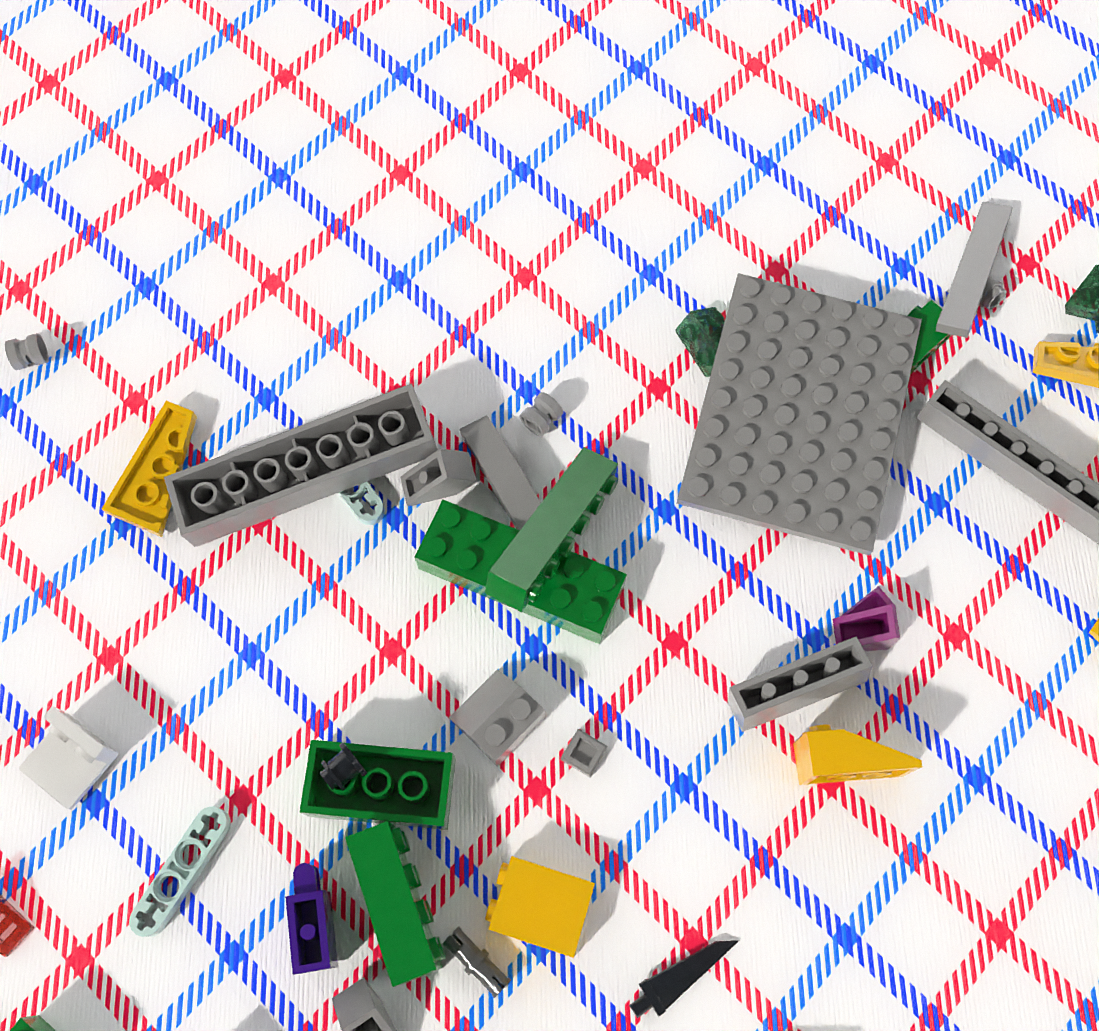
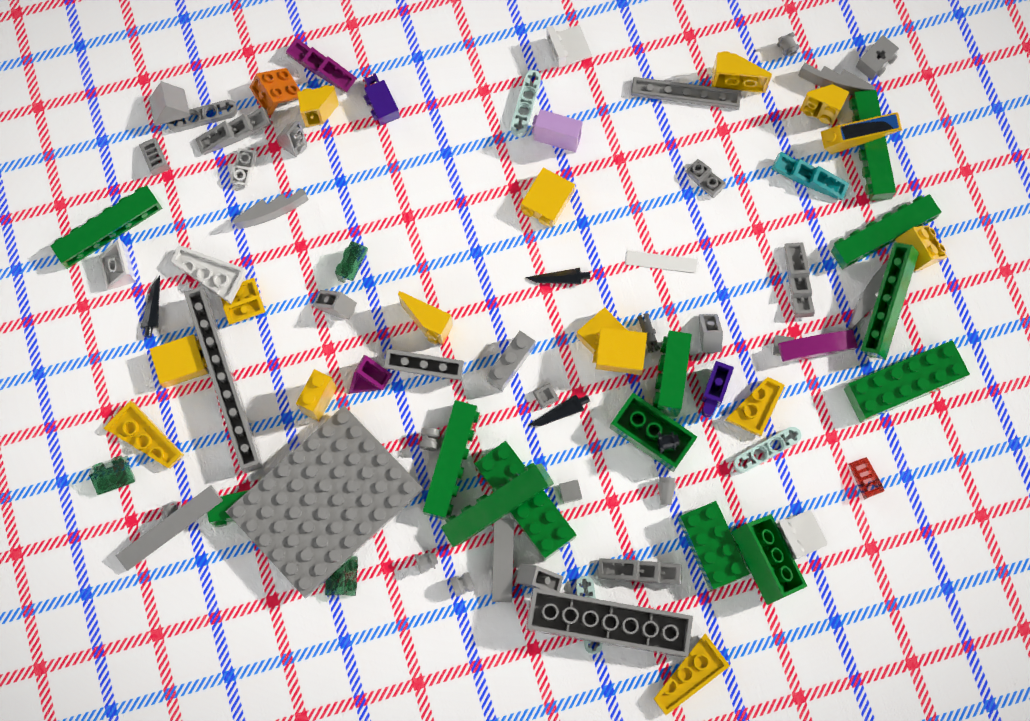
camera: 150 degrees left, 5 degrees up
light grey slope [449,669,546,767] -> none
none -> yellow brick [296,369,337,422]
none -> light grey slope [312,290,357,320]
none -> clear green bracket [335,241,368,283]
none -> light grey brick [414,550,439,574]
none -> light grey wheel [419,428,441,451]
none -> green brick [422,400,480,520]
none -> light grey brick [486,330,536,392]
none -> black bar [527,395,591,426]
none -> light grey tile [559,479,583,504]
none -> yellow brick [592,327,647,375]
none -> light grey slope [598,558,682,585]
none -> light grey cone [657,477,677,505]
none -> green brick [678,501,750,592]
none -> yellow wing [725,377,785,437]
none -> green brick [731,514,808,605]

